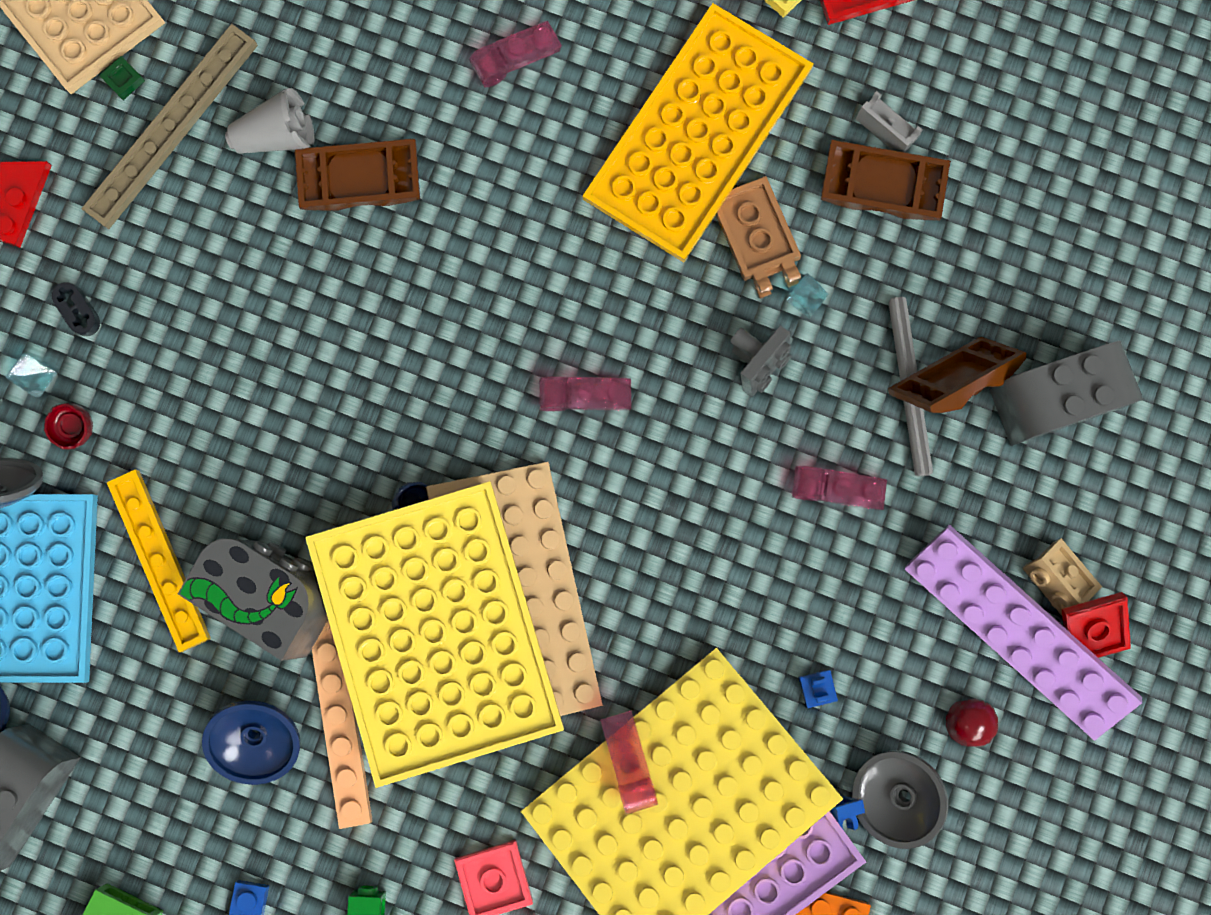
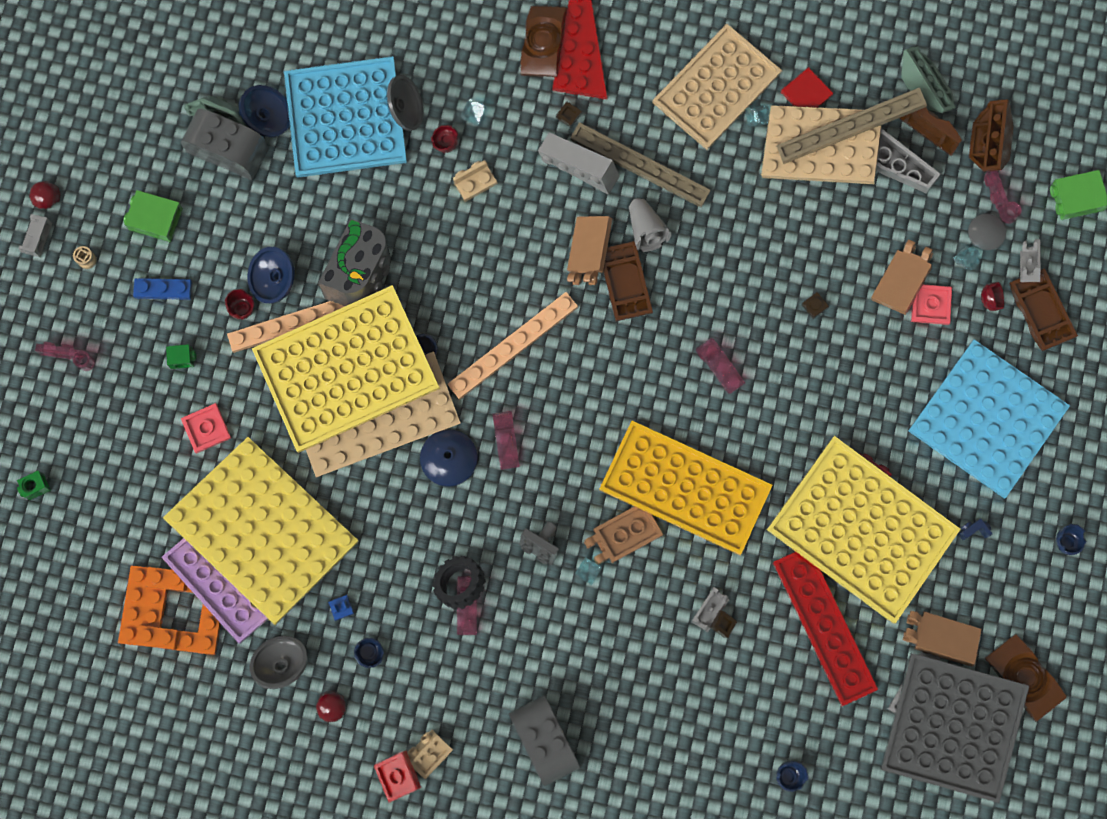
camera: 85 degrees right, 5 degrees down
black beam [52,282,100,336] -> none
dark green plate [99,56,145,100] -> none
yellow plate [107,469,211,652] -> none
clear pink plate [601,711,658,814] -> none
reddish brown slope [820,140,951,221] -> none
blue tile [830,796,865,830] -> none
reddish brown slope [888,337,1026,413] -> none
light grey axle [889,297,933,477] -> none
lavender plate [905,525,1142,741] -> none
none -> dark red hair [225,289,255,320]
none -> dark blue hair [354,638,384,668]
none -> dark blue dish [420,429,478,487]
none -> black tyre [432,556,486,609]
none -> light nougat plate [447,292,578,400]
none -> tan bracket [453,160,497,202]
none -> light grey wedge [538,132,620,195]
none -> dark brown plate [556,101,582,128]
none -> medium nougat tile [567,216,612,285]
none -> dark brown plate [710,610,737,638]
none -> dark blue hair [776,760,809,792]

